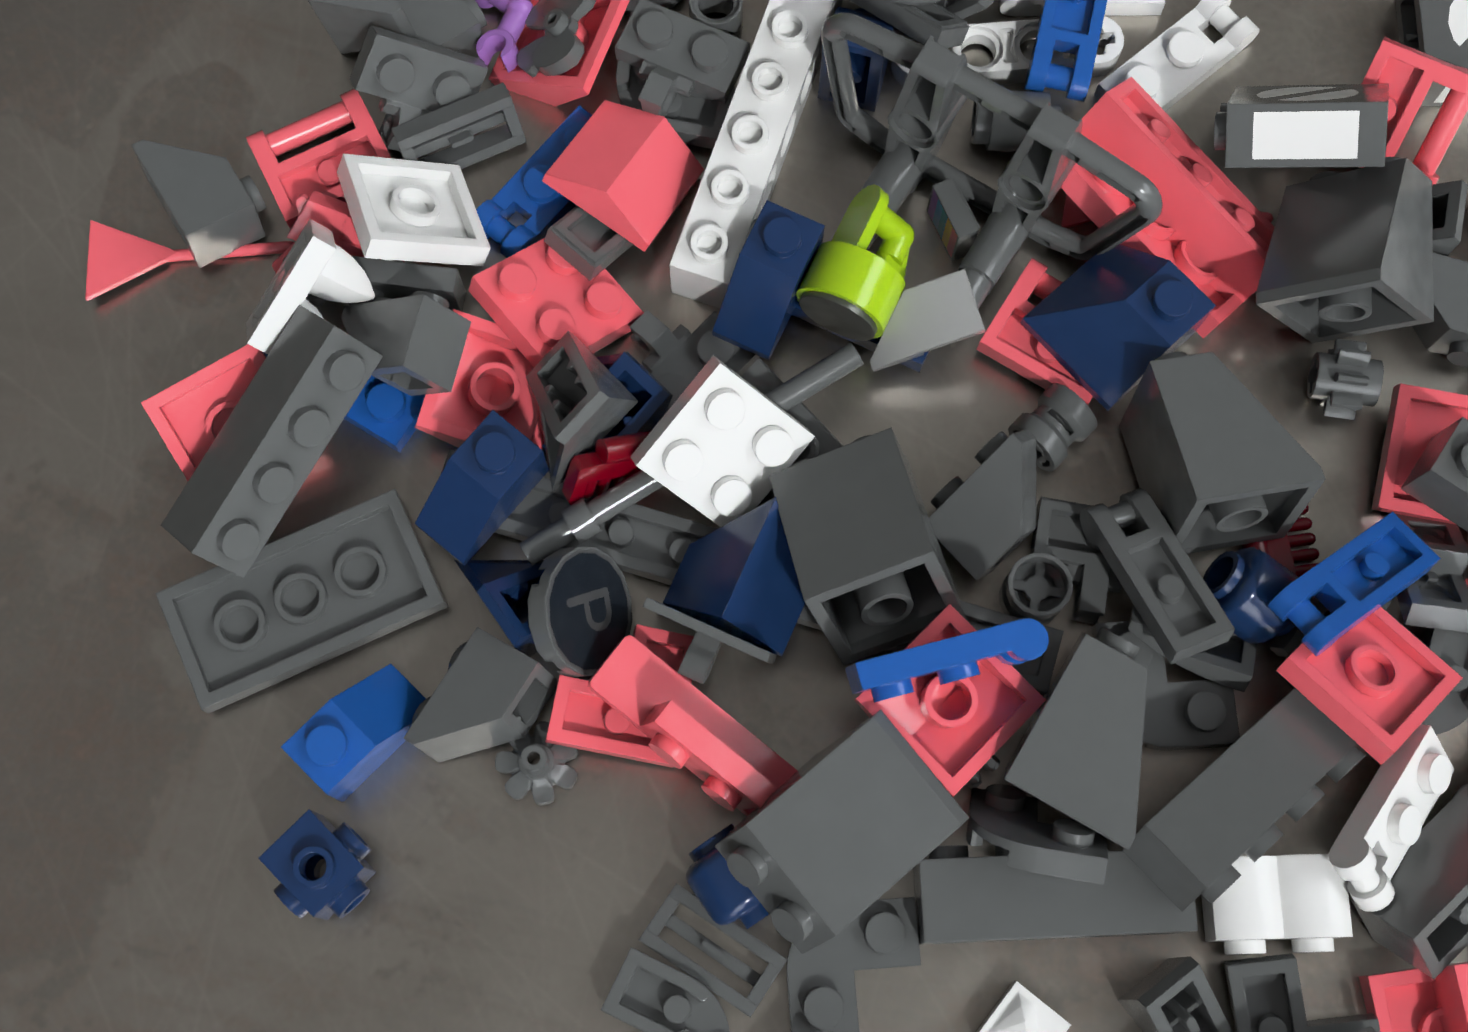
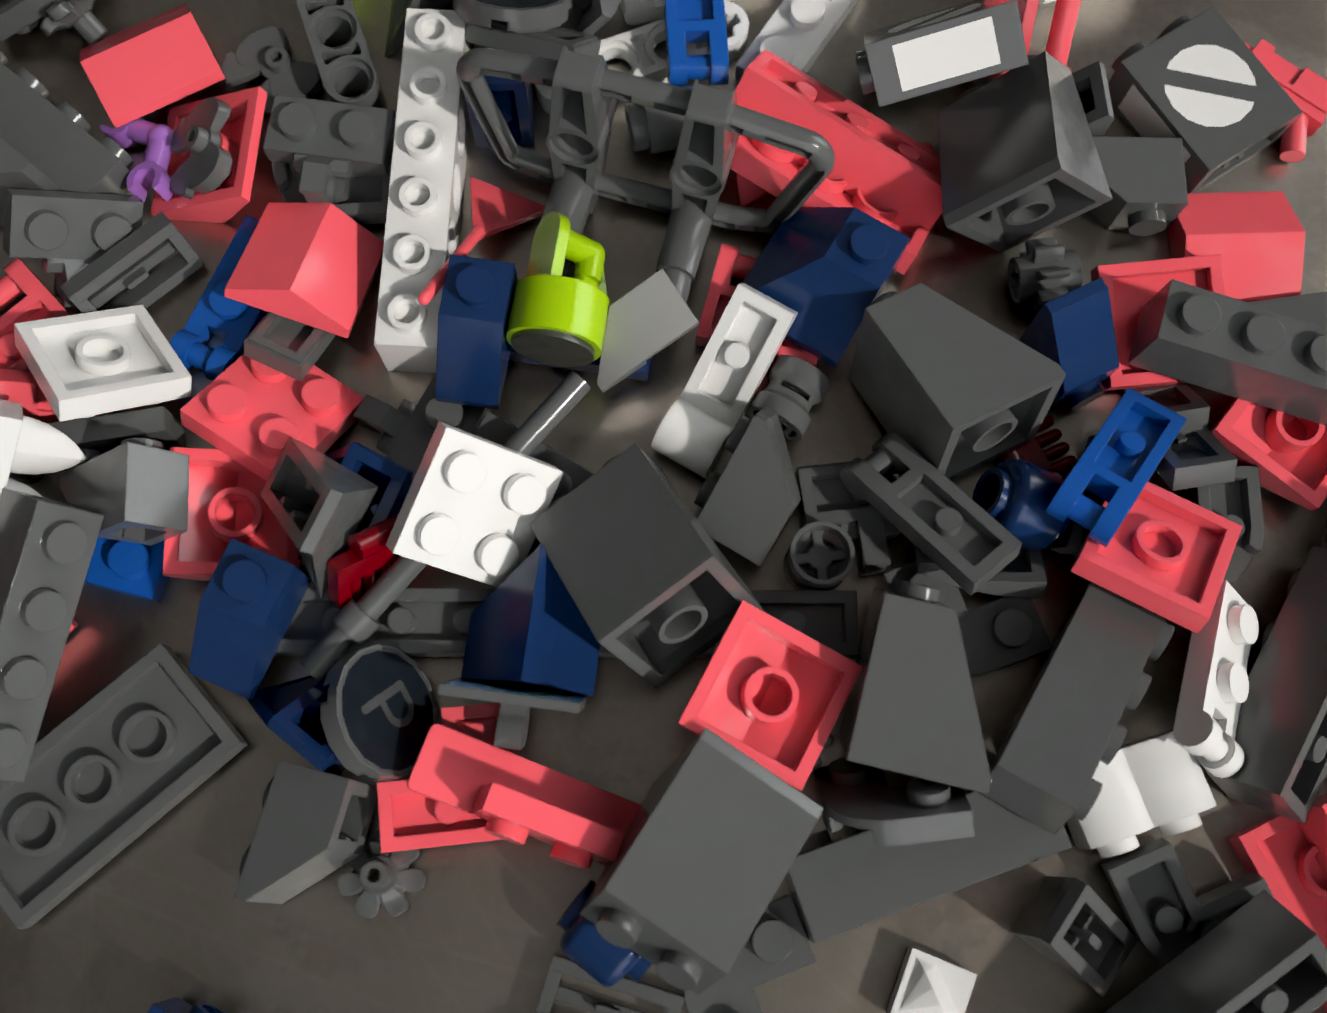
camera: 20 degrees left, 0 degrees up
blue slope [281,664,426,802] -> none
blue plate [845,618,1049,703] -> none
dark grey tile [926,177,980,262] -> none
none -> coral piece [418,176,546,305]
none -> white plate [651,283,798,479]
none -> dark blue slope [1019,277,1119,412]

